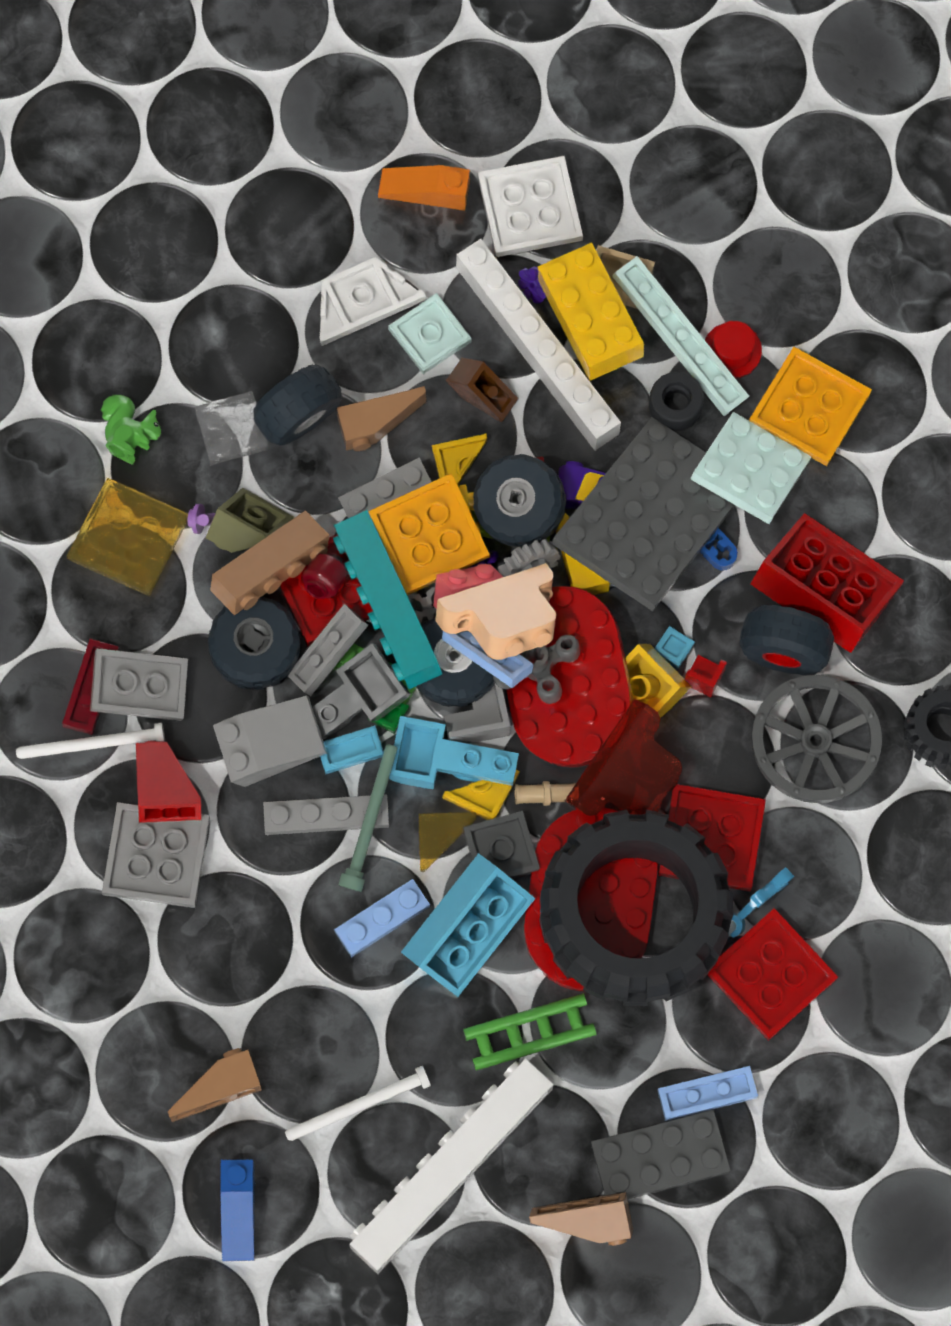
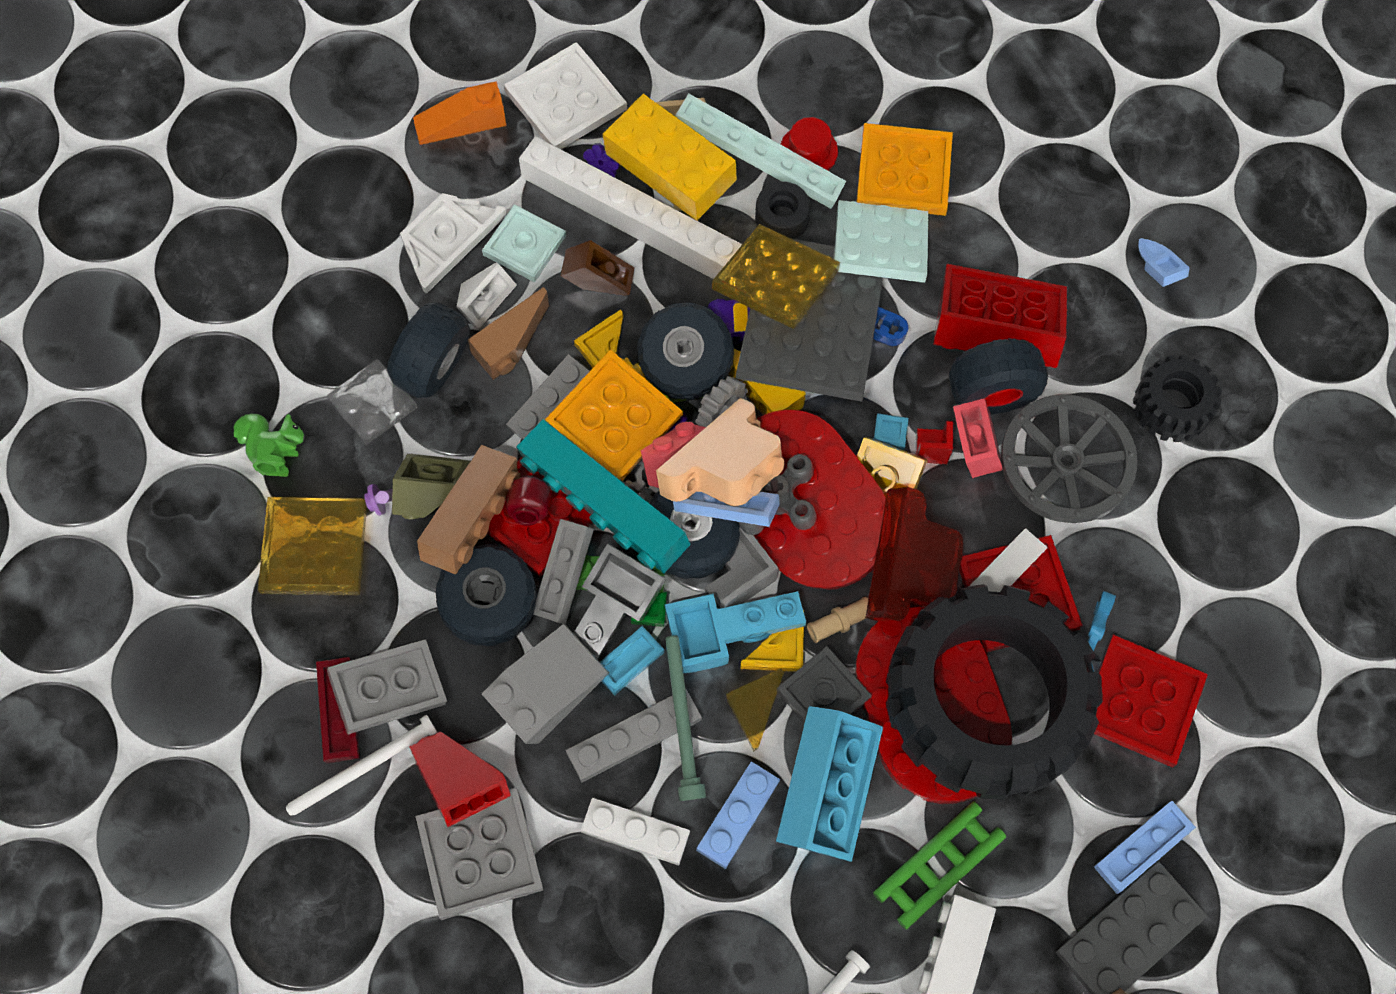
camera: 25 degrees left, 5 degrees down
none -> white slope [457,263,517,329]
none -> white plate [581,798,690,866]
none -> clear yellow plate [712,224,840,329]
none -> coral brick [953,398,1003,478]
none -> white sticker [969,528,1048,592]

